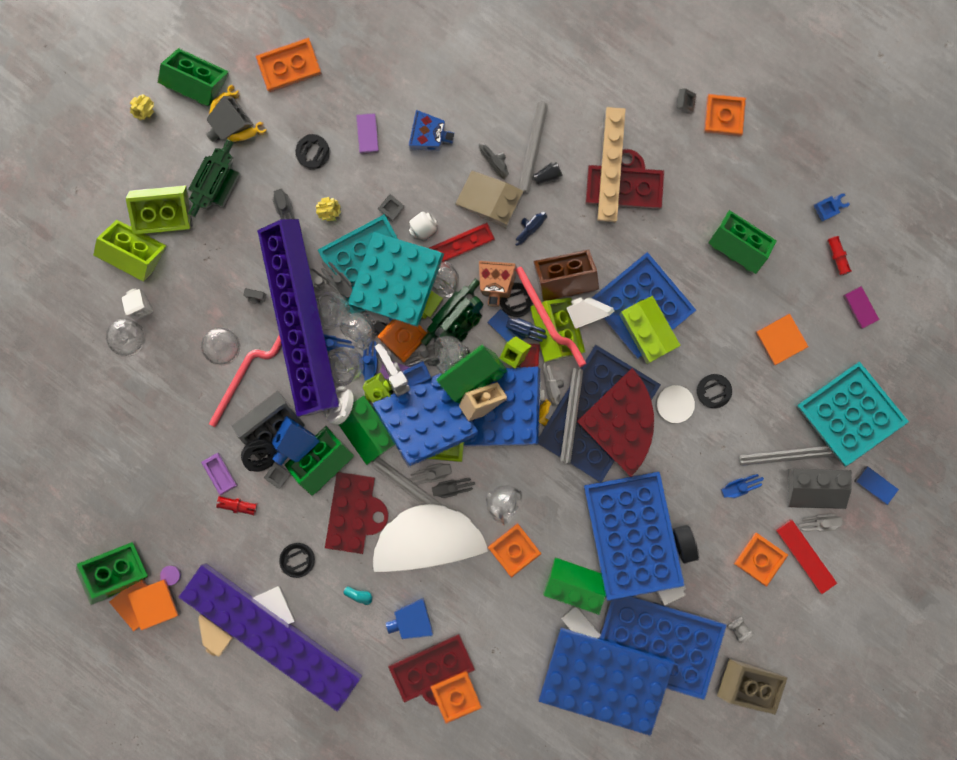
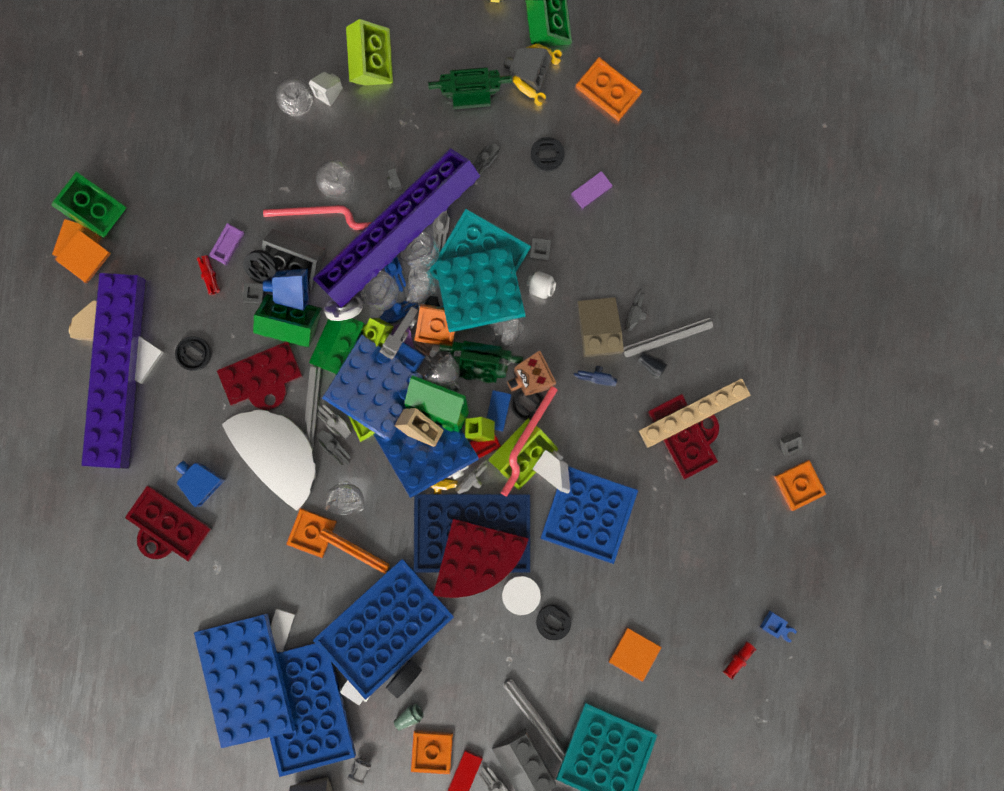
camera: 55 degrees right, 0 degrees up
lime slope [125,186,190,235] -> none
medium lavender tile [160,565,181,585] -> none
light yellow gear [316,197,341,221] -> none
dark grey piece [321,262,352,299] -> none
teal arm [344,586,372,605] -> none
blue torso [409,110,455,151] -> none
lime brick [421,291,443,319] -> none
red tile [429,223,495,264] -> none
orange tile [431,671,482,724] -> none
dark blue piece [506,318,547,342] -> none
reddish brown slope [534,249,599,301] -> none
green slope [543,557,606,615] -> none
light grey axle [560,368,583,463] -> none
lime slope [619,296,681,364] -> none
green slope [708,210,777,274] -> none
blue piece [721,474,764,498] -> none
magenta tile [843,286,879,329] -> none
none -> orange axle [319,528,390,573]
none -> sand green cone [394,704,424,731]

